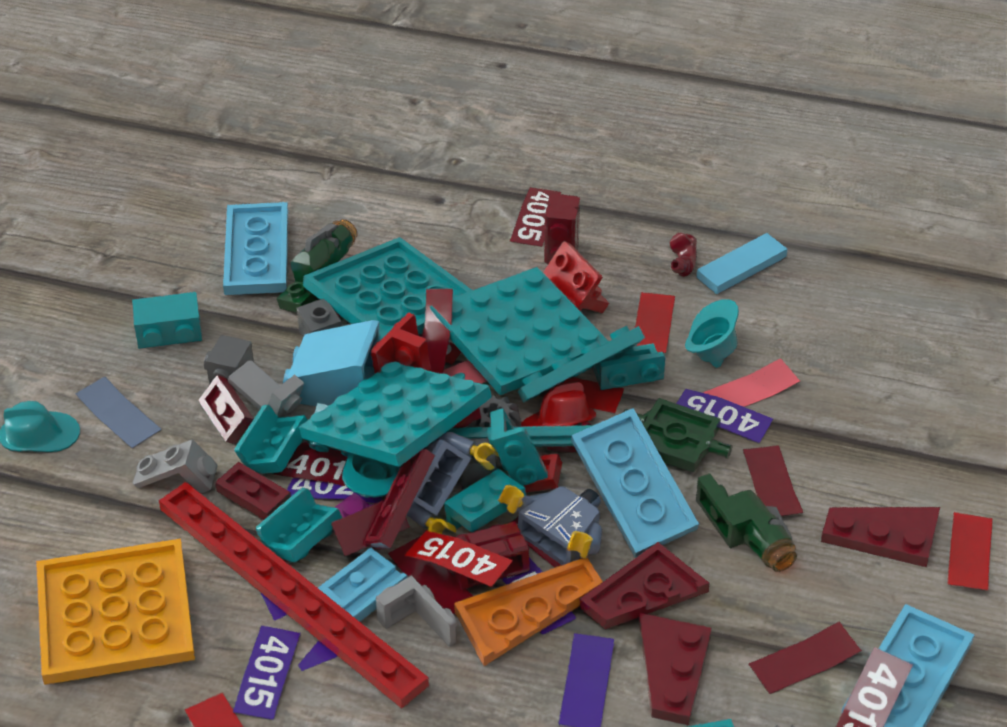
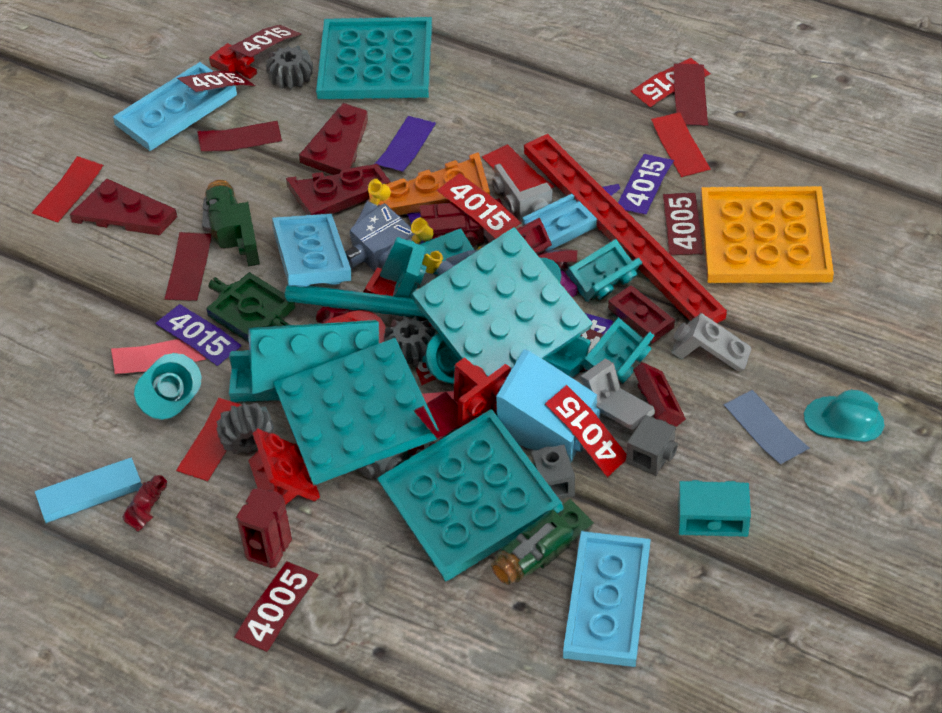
camera: 165 degrees left, 5 degrees up
none -> dark grey gear [217,402,274,454]
none -> red sticker [482,144,555,192]
none -> red sticker [545,385,627,478]
none -> dark red sticker [663,193,703,255]

